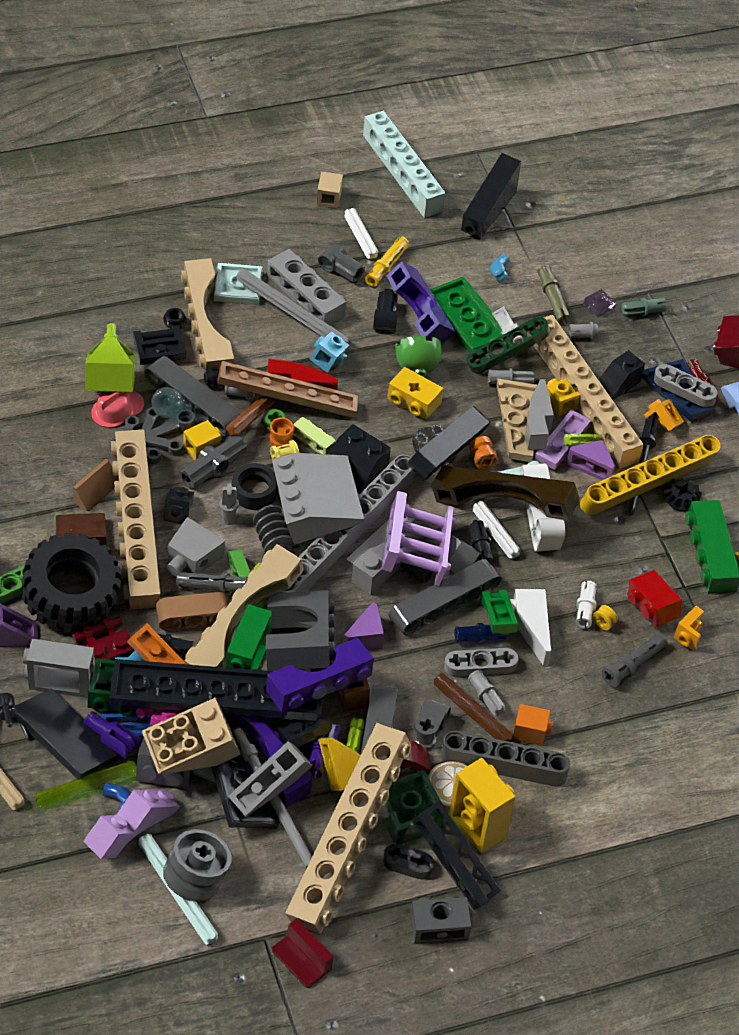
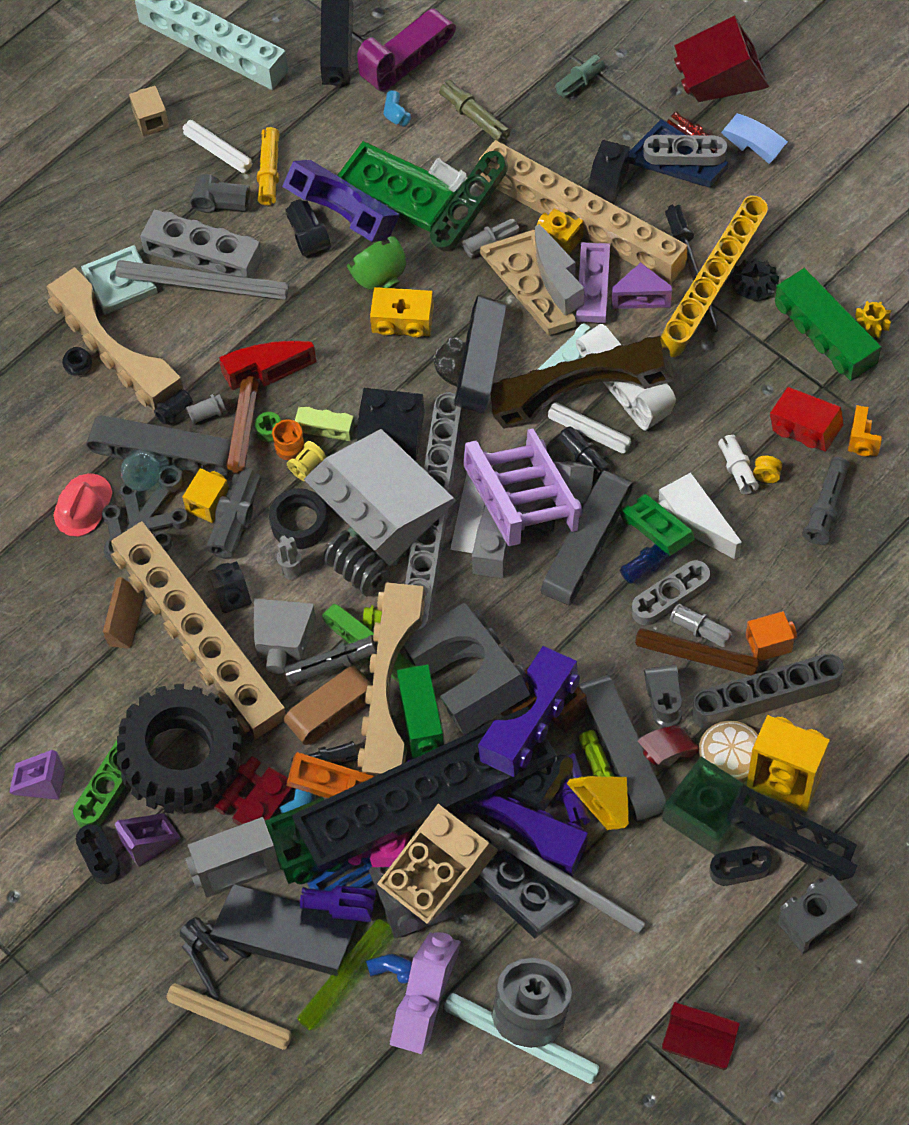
camera: 20 degrees left, 10 degrees up
copper bracket [56,513,107,546] -> none
lime piece [85,323,135,392] -> none
black plate [133,325,186,365] -> none
medium nougat plate [217,361,358,418] -> none
light grey slope [228,741,313,817] -> none
tan brick [285,723,411,934] -> none
medium azure brick [309,331,350,373] -> none
medium lavender slope [343,602,384,650] -> none
orange wheel [468,436,498,470] -> none
lime axle [564,434,603,447] -> none
light grey pin [569,322,598,340] -> none
clear purple tile [584,289,616,317] -> none
light orange bracket [643,399,684,431] -> none
none -> magenta beam [357,8,456,92]

